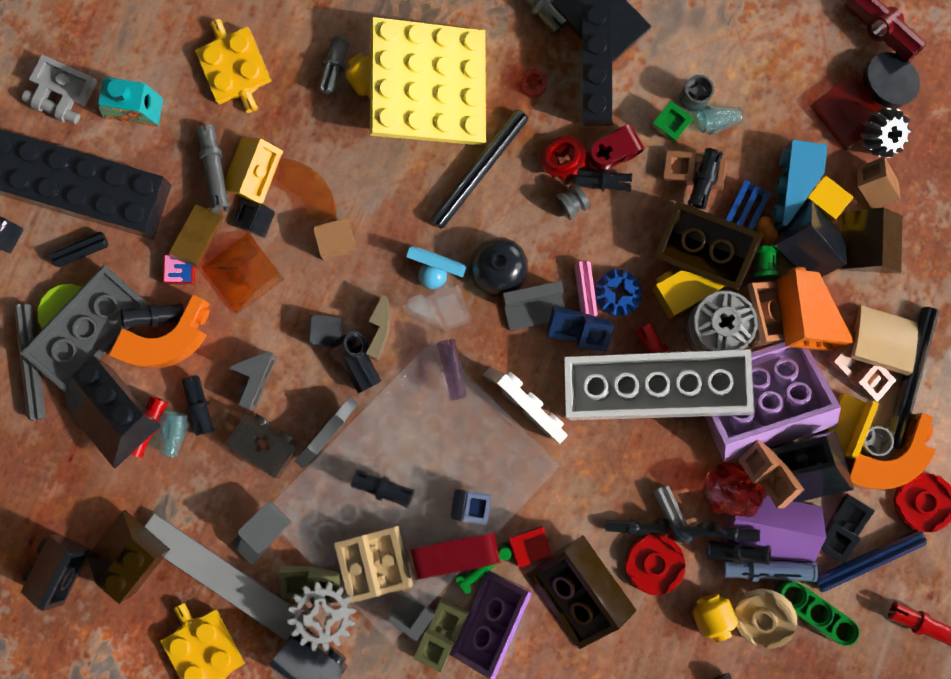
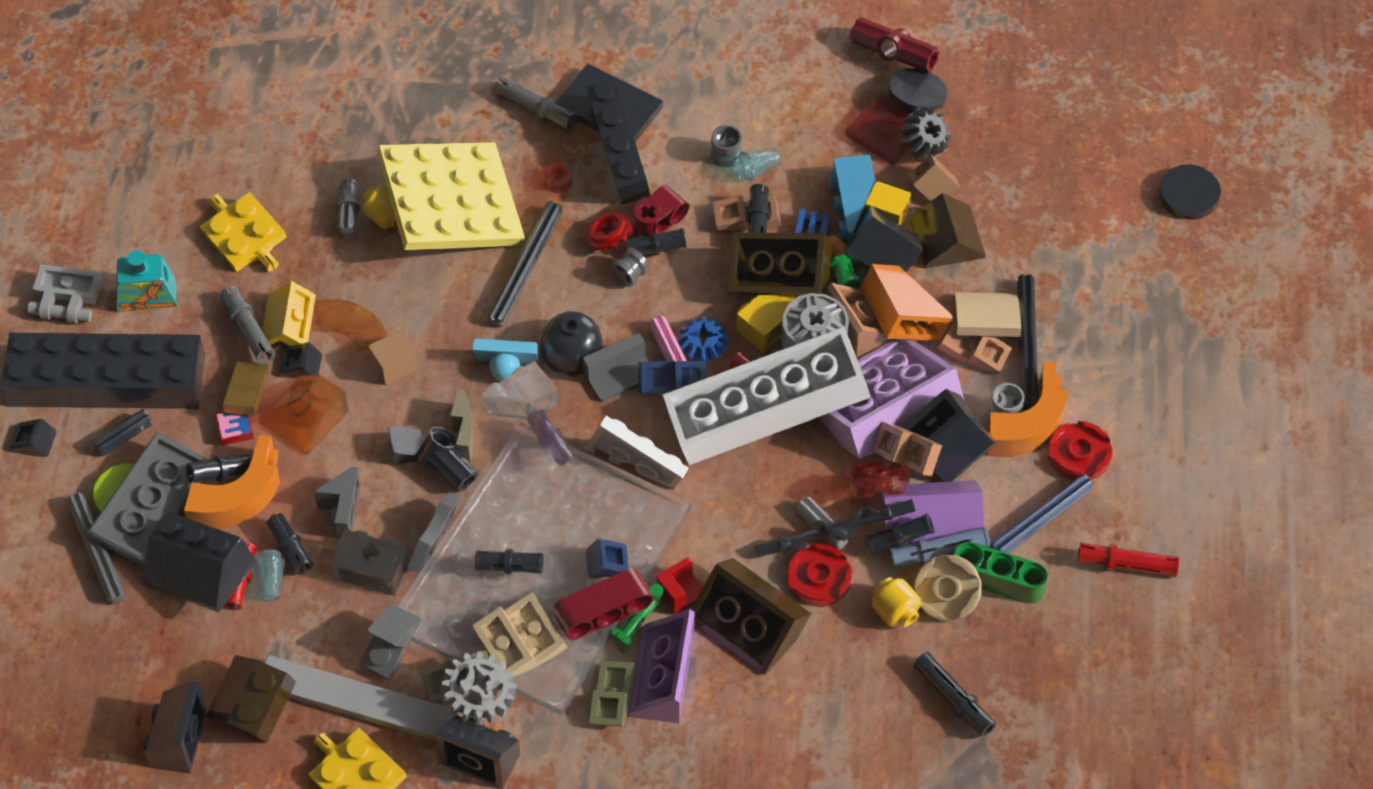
camera: 10 degrees left, 25 degrees down
dark grey panel [386,592,435,642] -> none
green tile [651,101,694,143] -> none
black slope [821,493,875,563] -> none
yellow panel [825,393,879,459] -> none

